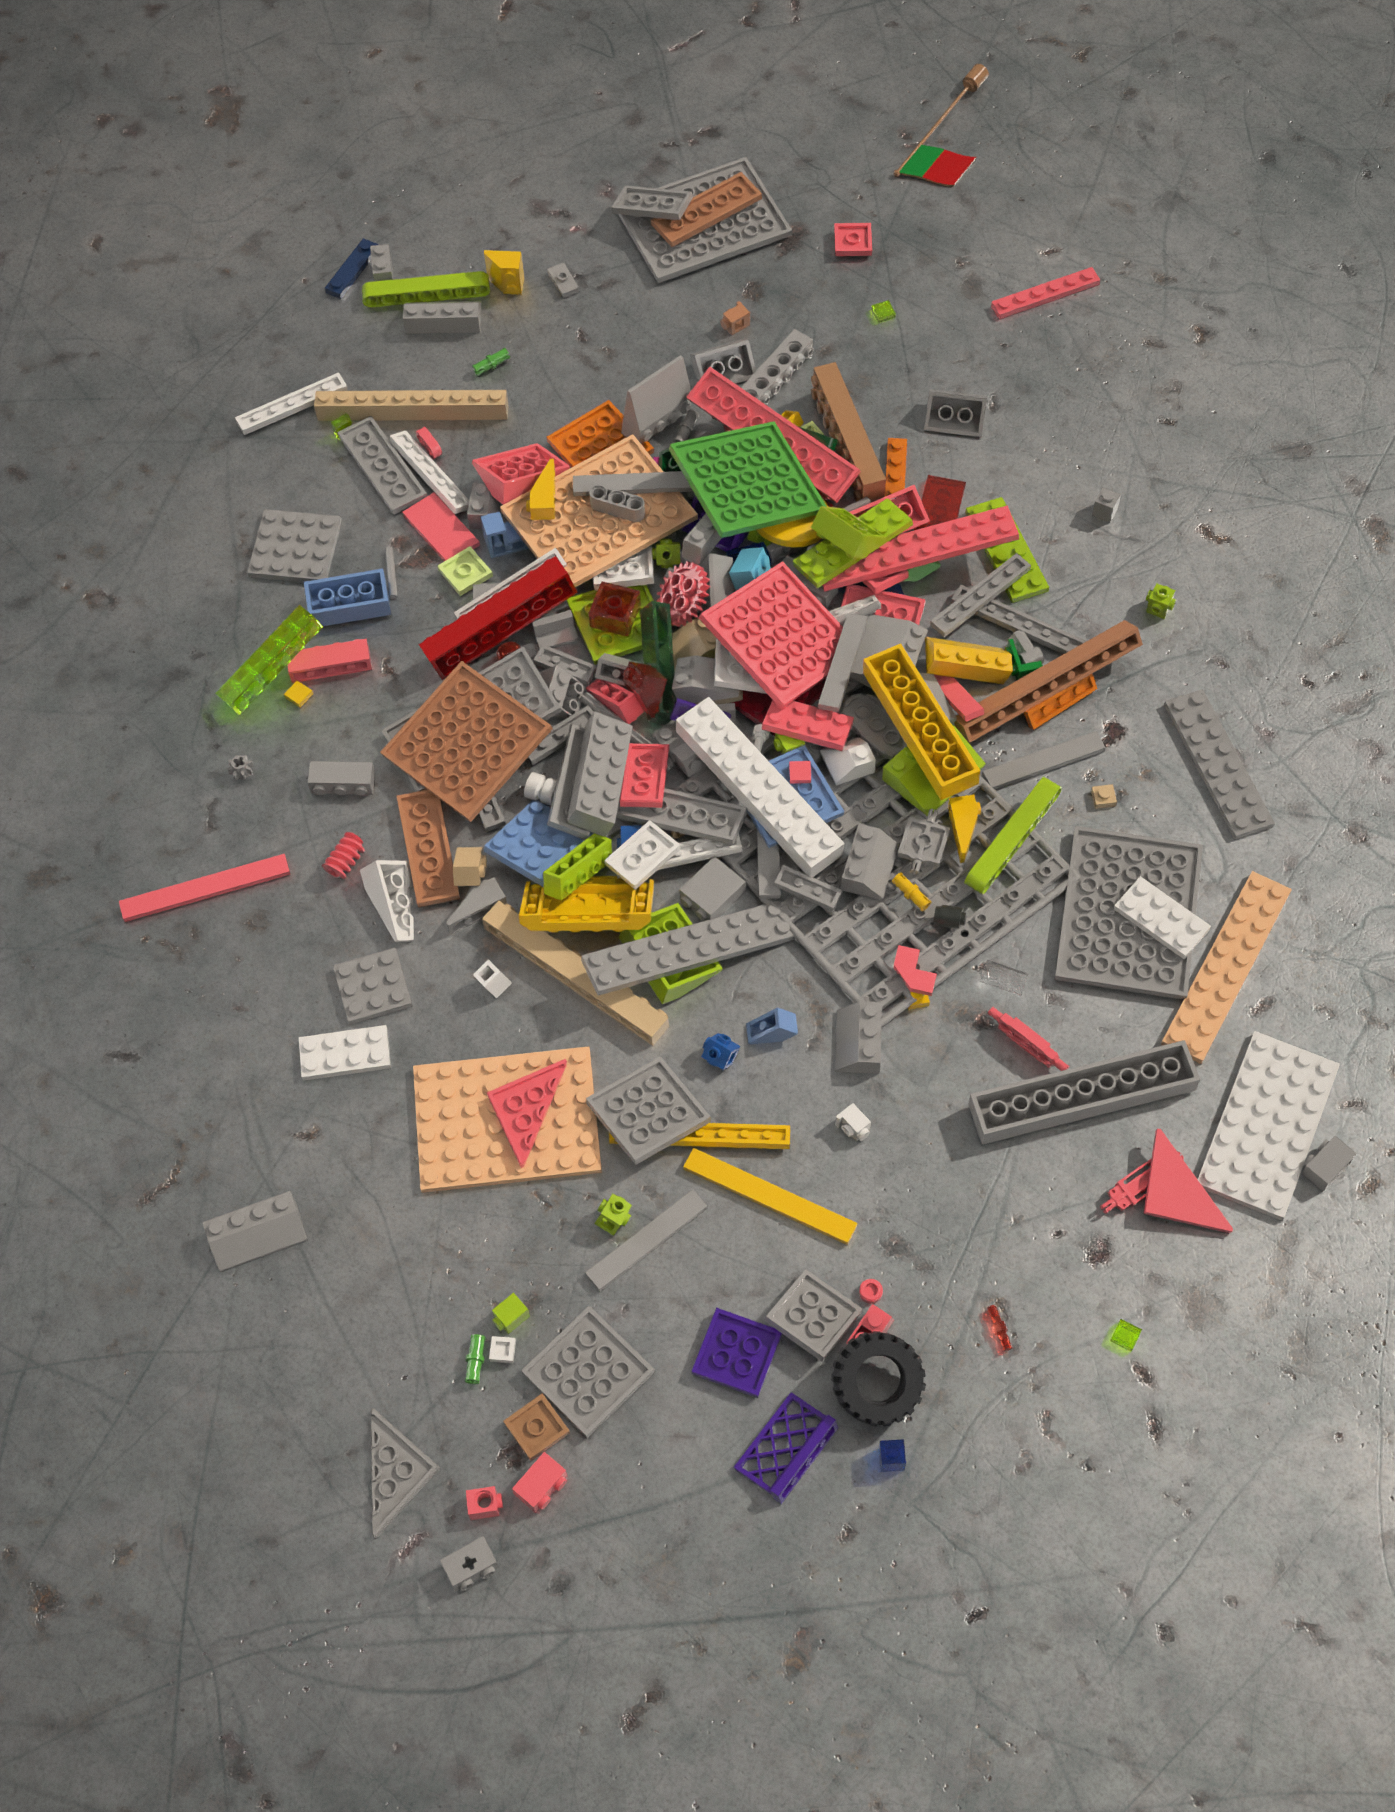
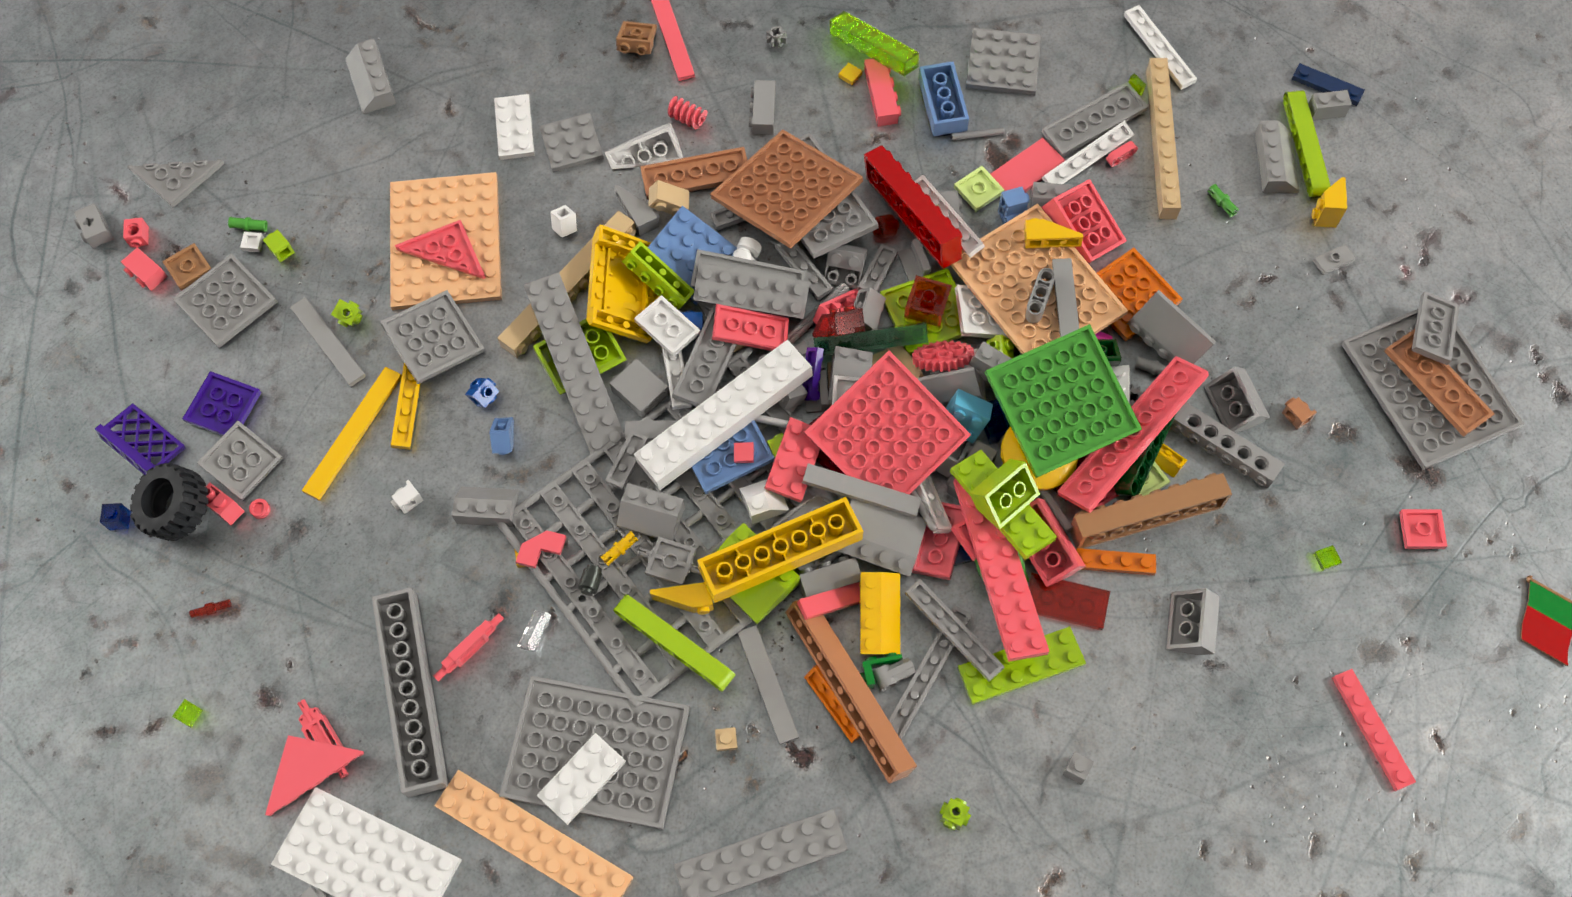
camera: 90 degrees right, 5 degrees up
none -> medium nougat plate [616,21,657,55]

